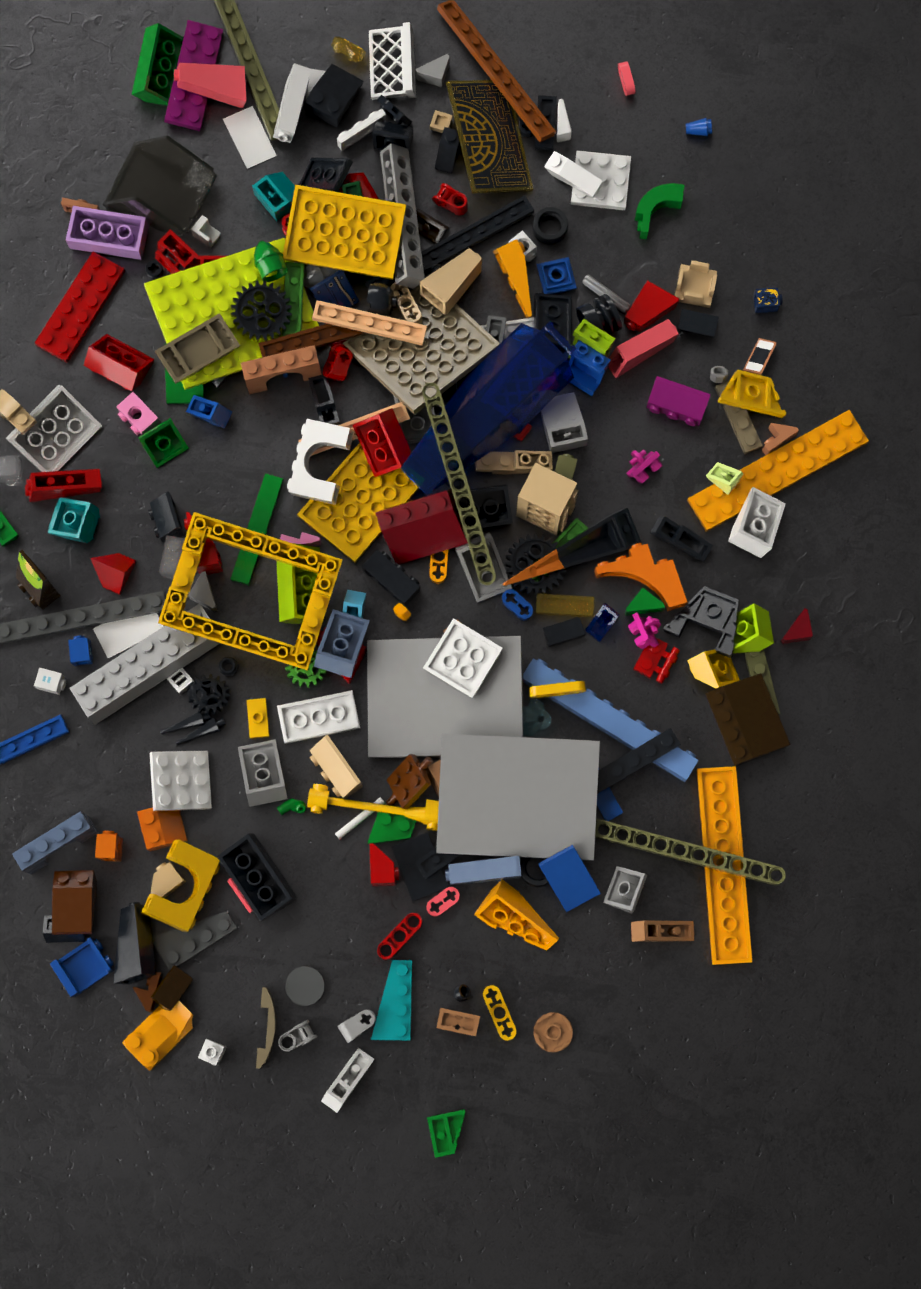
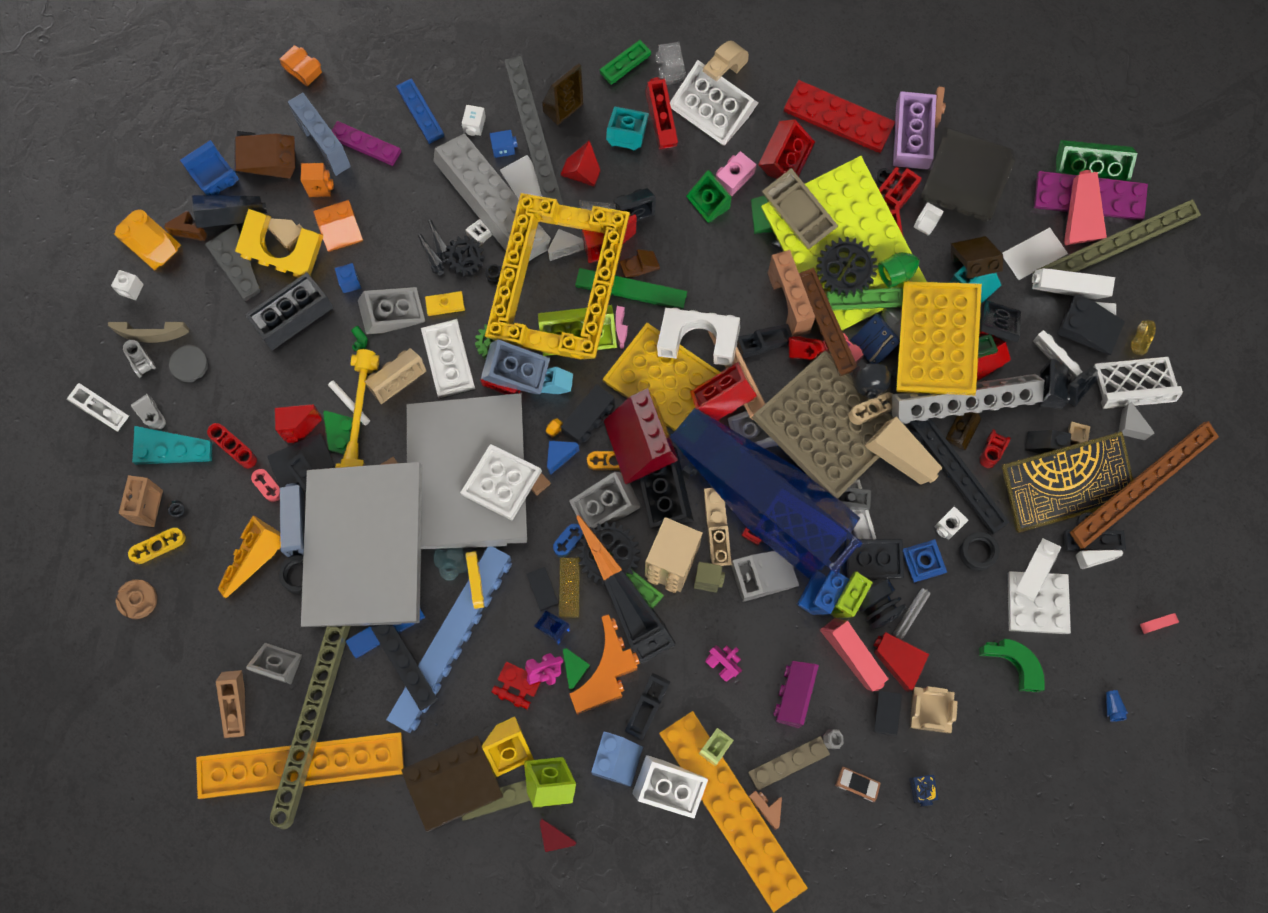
camera: 85 degrees right, 5 degrees down
white plate [150,751,212,811] -> none
dark brown slope [151,965,193,1011] -> none
blue slope [186,395,232,429] -> none
light nougat plate [312,300,427,346] -> none
reddish brown plate [386,754,433,810] -> none
olive beam [422,383,496,586] -> none
green wing [427,1109,465,1158] -> none
light orange wedge [493,239,532,318] -> none
blue tile [538,845,601,912] -> none
black wing [663,586,740,658] -> none
yellow wing [718,370,786,418] -> none
none -> magenta plate [331,121,401,166]
none -> blue brick [335,263,361,293]
none -> blue slope [547,441,580,475]
none -> medium blue slope [591,732,643,787]
none -> reddish brown slope [619,249,660,279]
none -> dark brown panel [951,236,1003,278]

